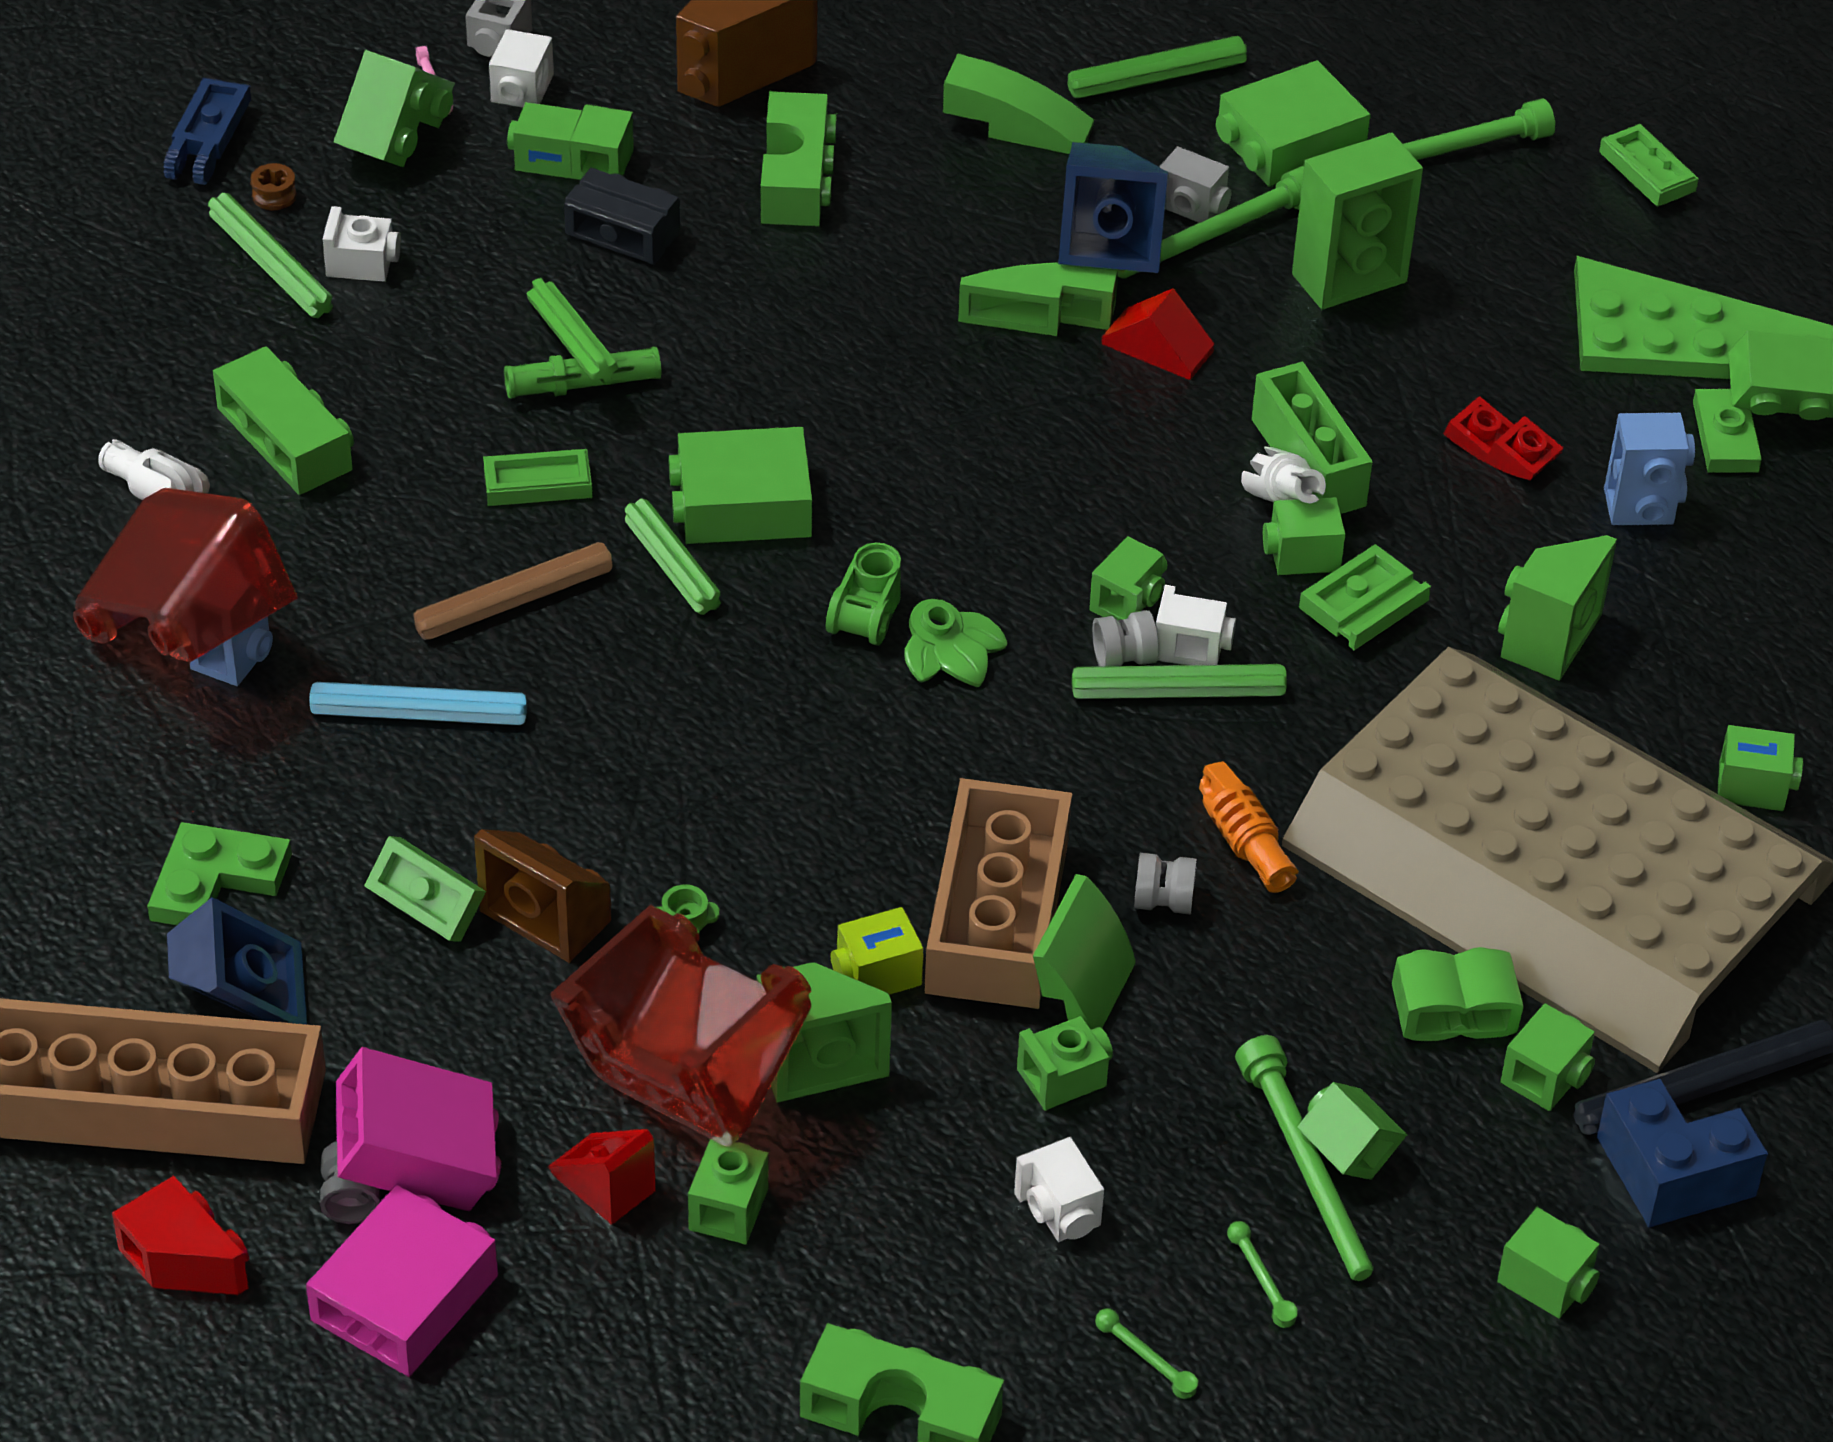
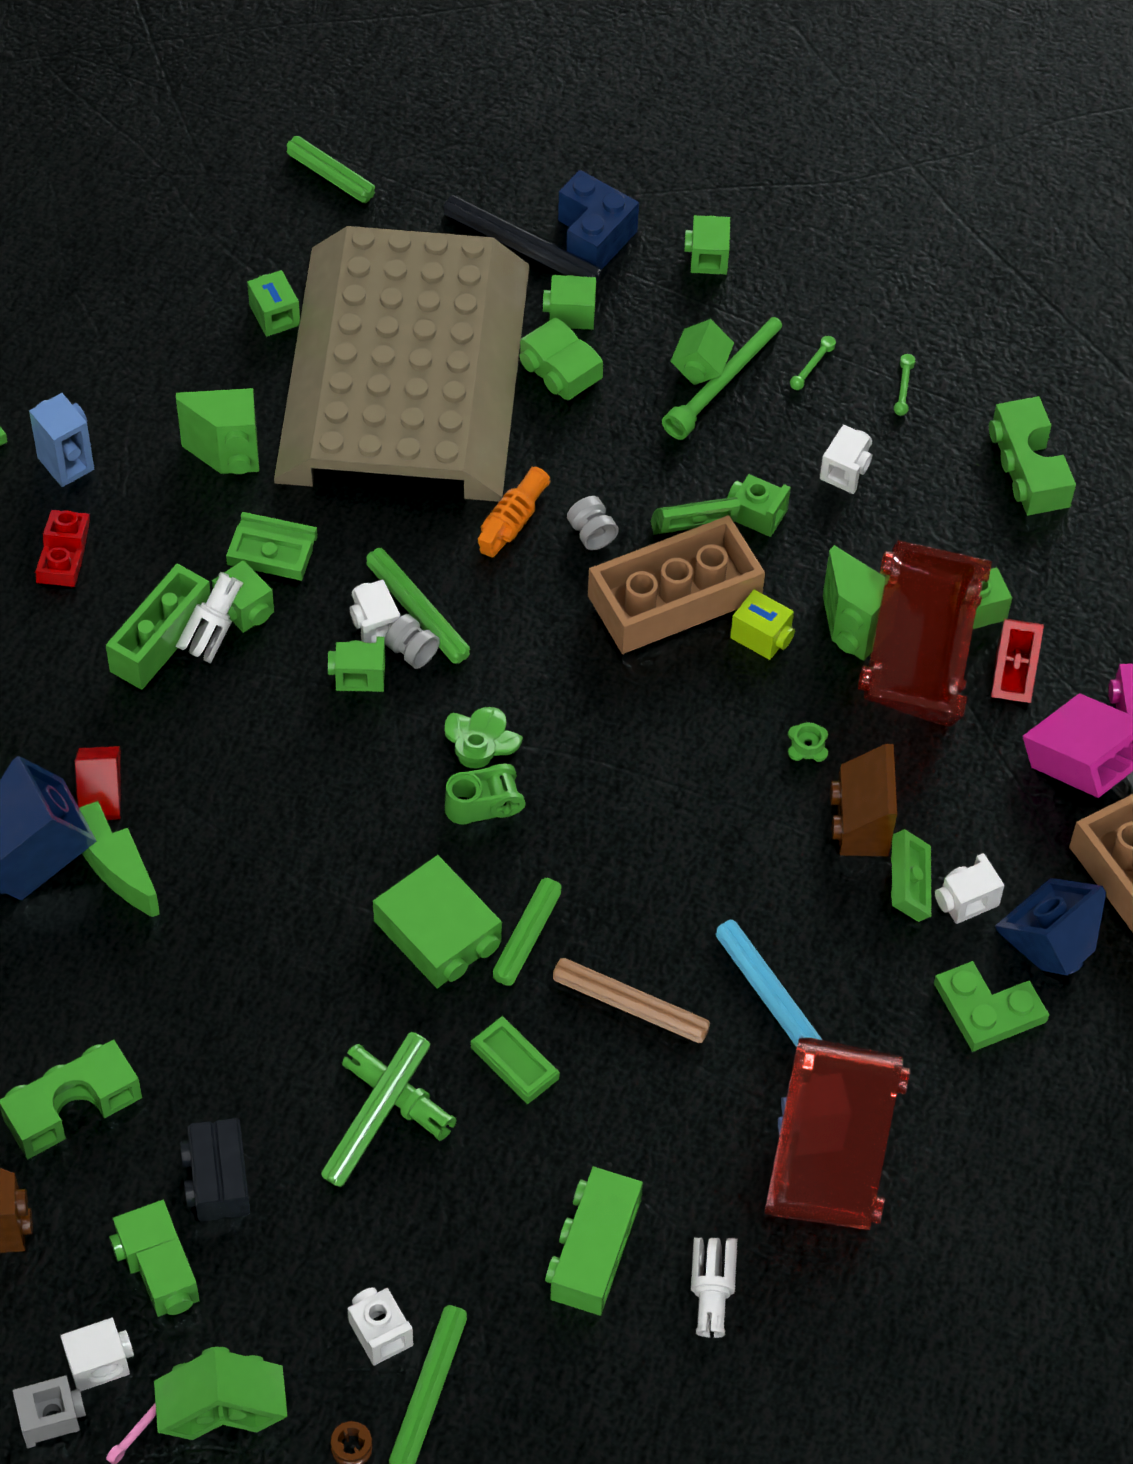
camera: 125 degrees left, 10 degrees up
none -> white brick [935,853,1004,924]

